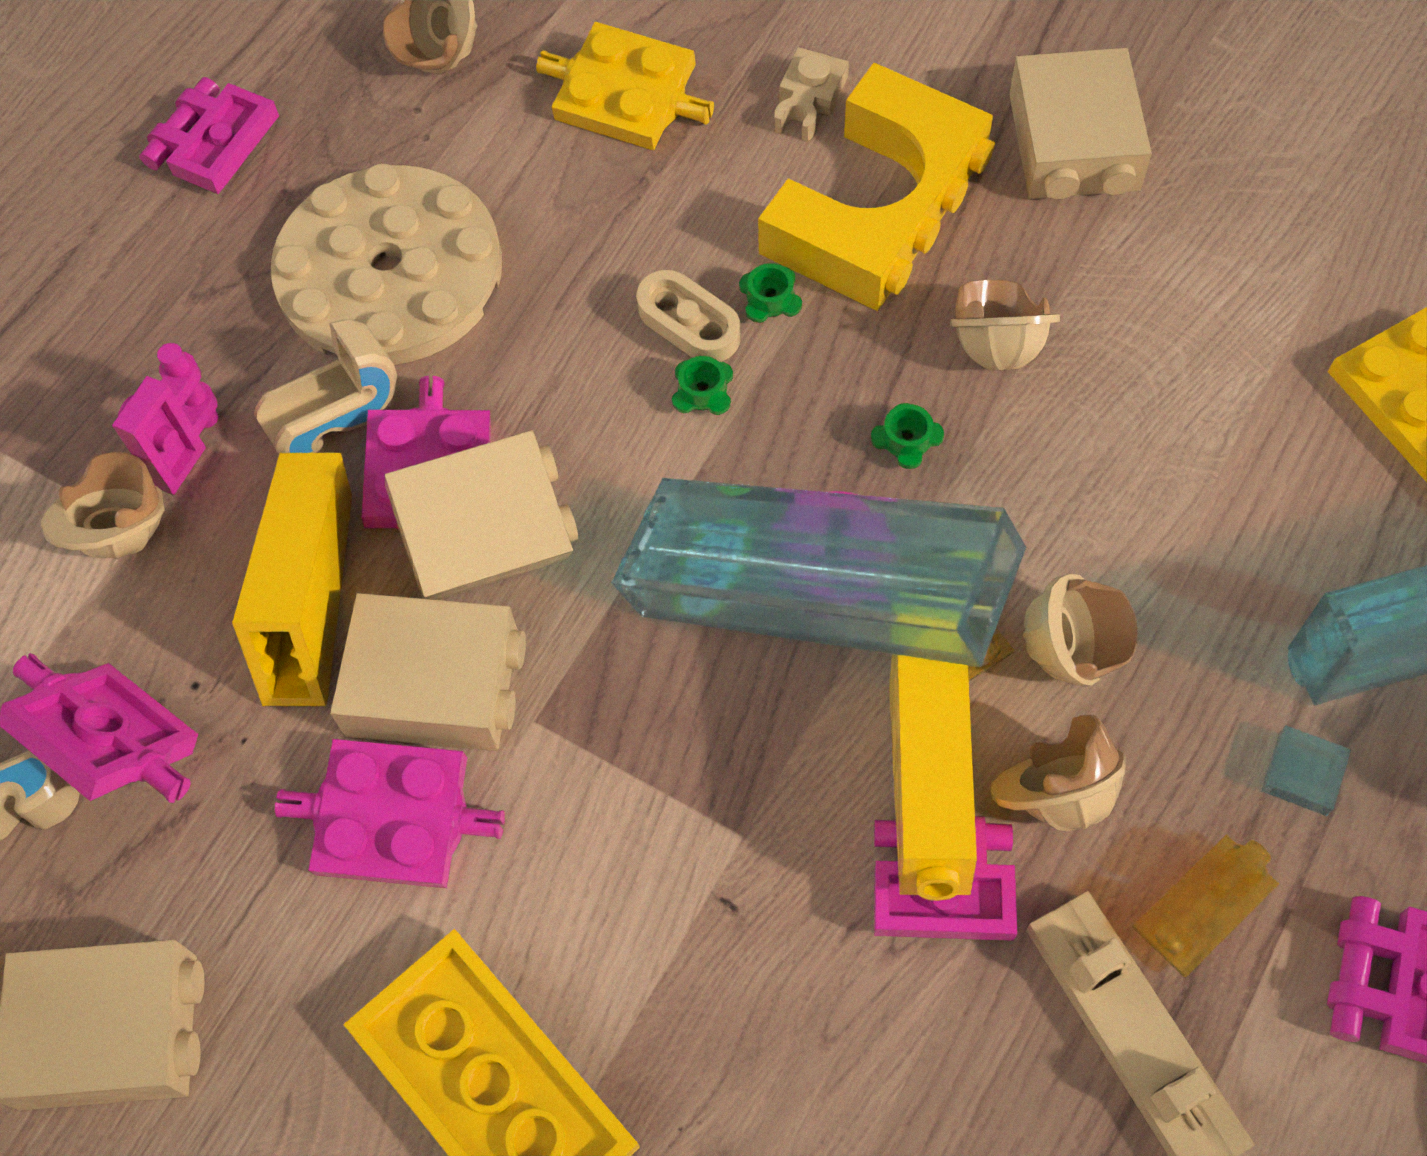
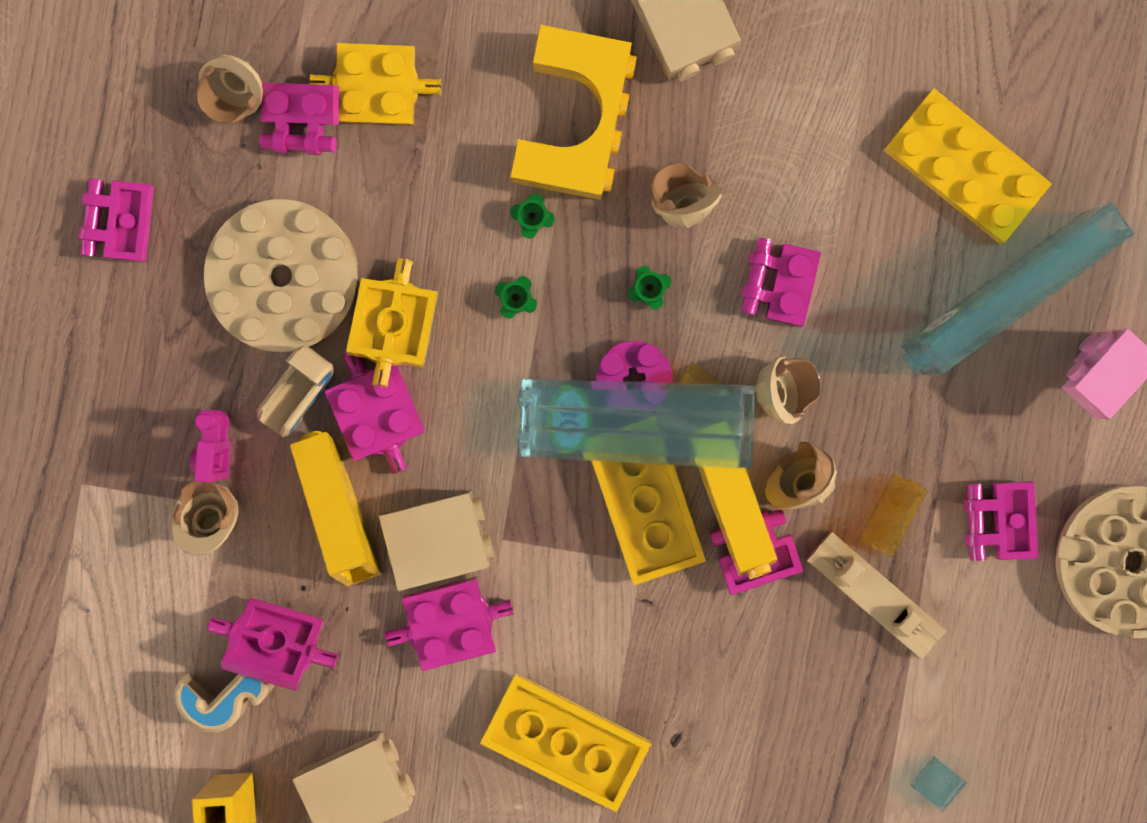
camera: 20 degrees left, 25 degrees up
tan brick [384,430,578,600] -> none
tan plate [636,270,741,362] -> none
tan plate [775,47,849,142] -> none
clear light blue tile [1261,725,1351,816] -> none
none -> dark pink plate [259,82,339,155]
none -> yellow plate [346,258,438,388]
none -> yellow plate [586,416,706,586]
none -> dark pink plate [740,238,821,327]

